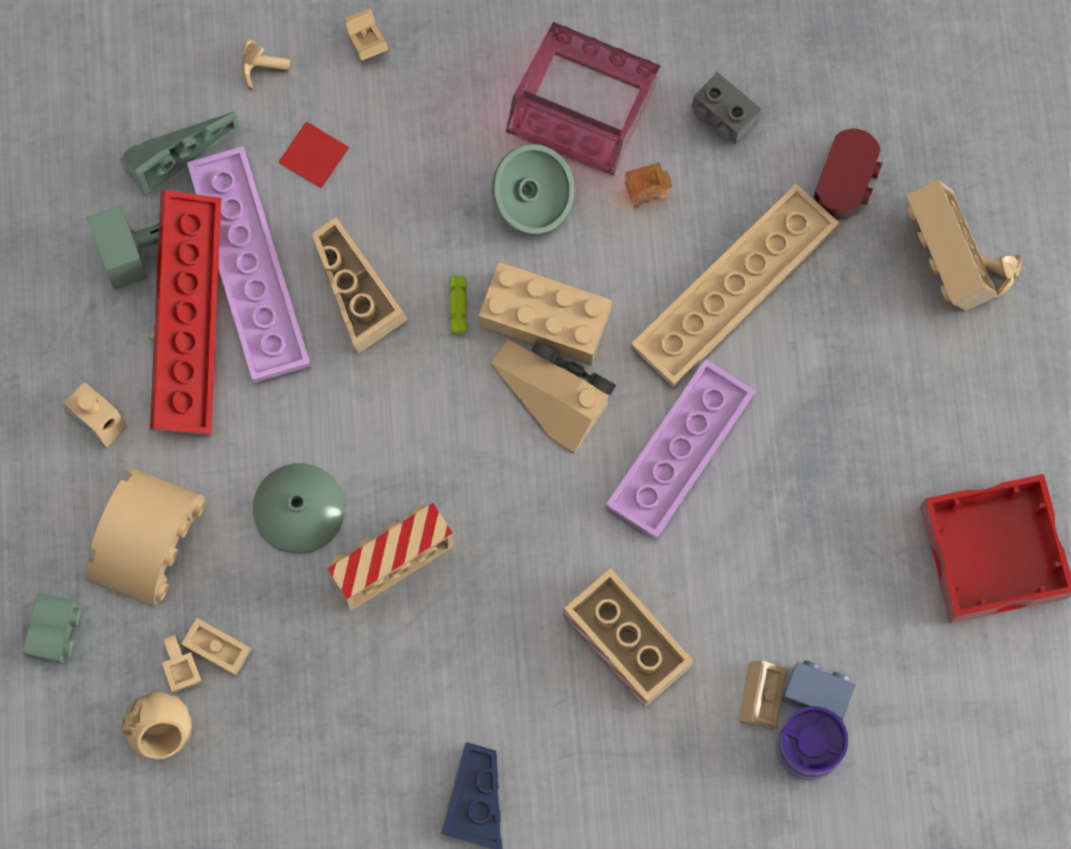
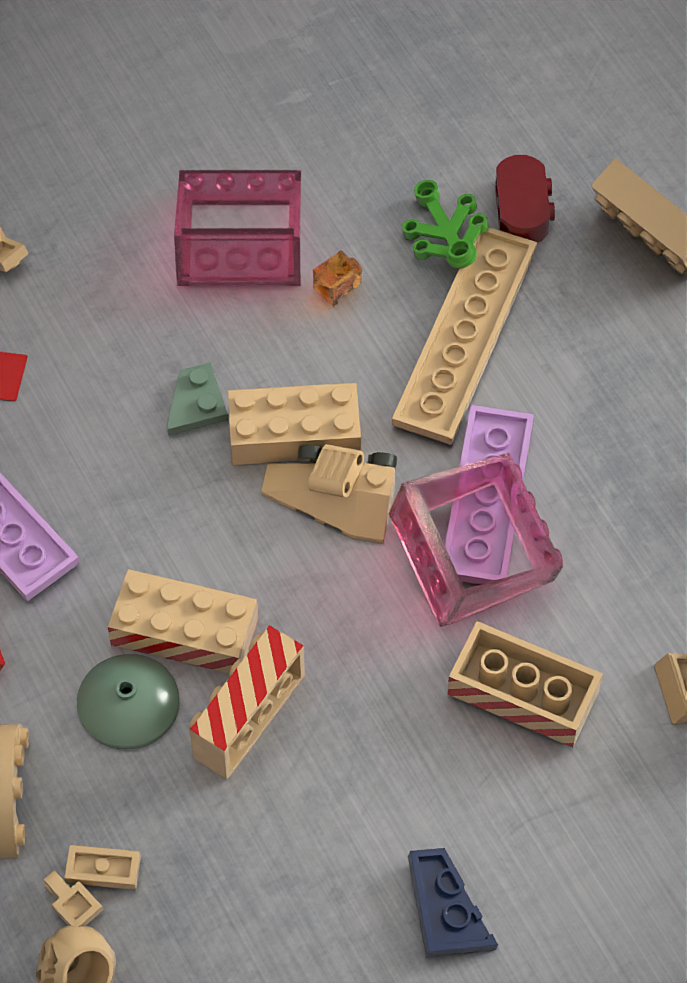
camera: 20 degrees left, 15 degrees down
tan wedge [312,217,408,354] -> none
lime axle [450,276,467,334] -> none
sand green dish [492,144,575,234] -> none
dark grey brick [692,72,761,144] -> none
none -> tan brick [108,569,258,673]
none -> sand green wing [167,363,228,436]
none -> tan piece [308,444,364,497]
none -> clear pink windscreen [388,453,563,627]
none -> bright green plant [402,180,489,268]

